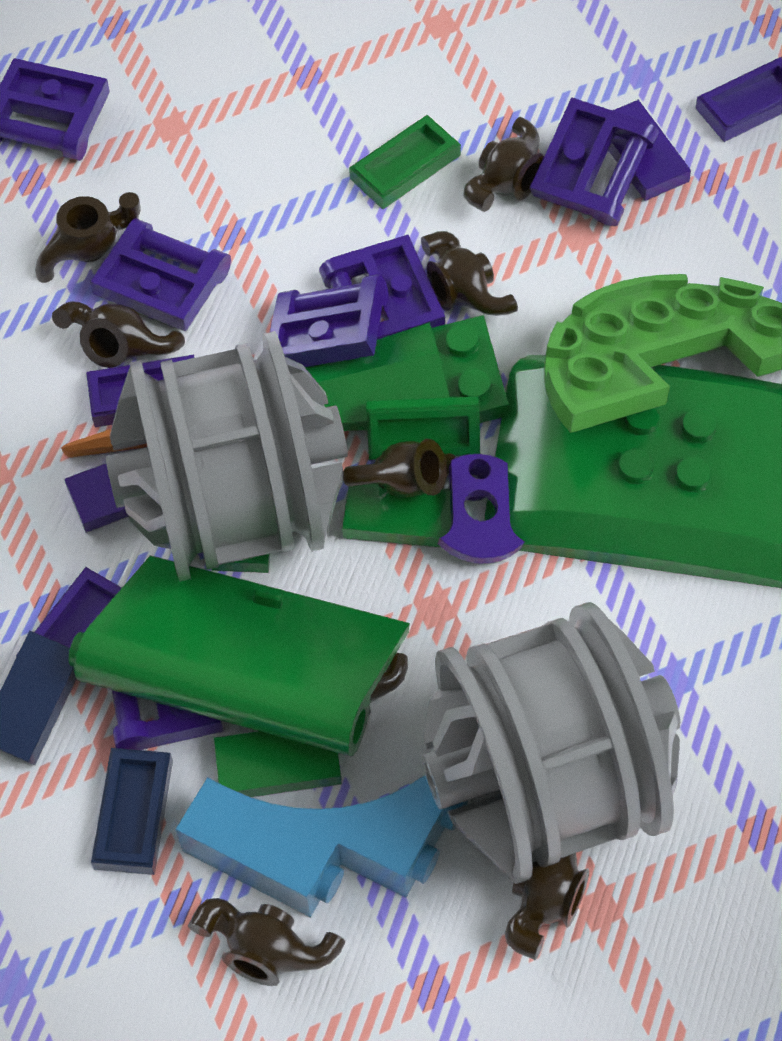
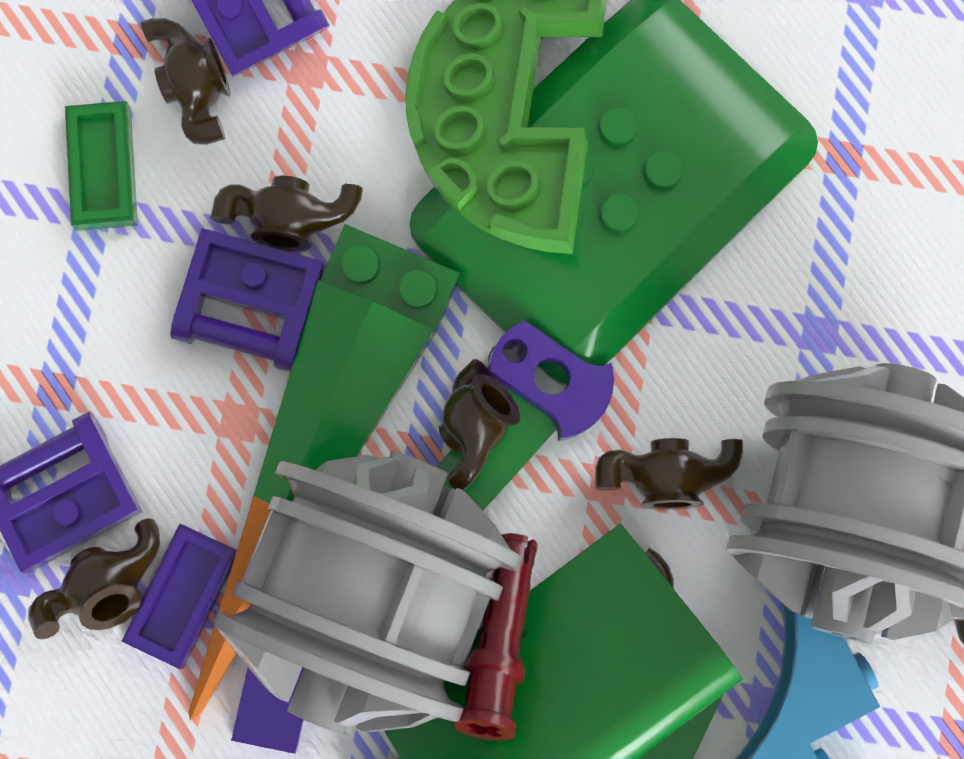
camera: 60 degrees left, 20 degrees up
dark purple plate [270,274,389,367] -> none
green tile [366,396,480,460] -> none
none -> dark red pin [454,533,538,741]
none -> dark brown piece [595,438,743,510]

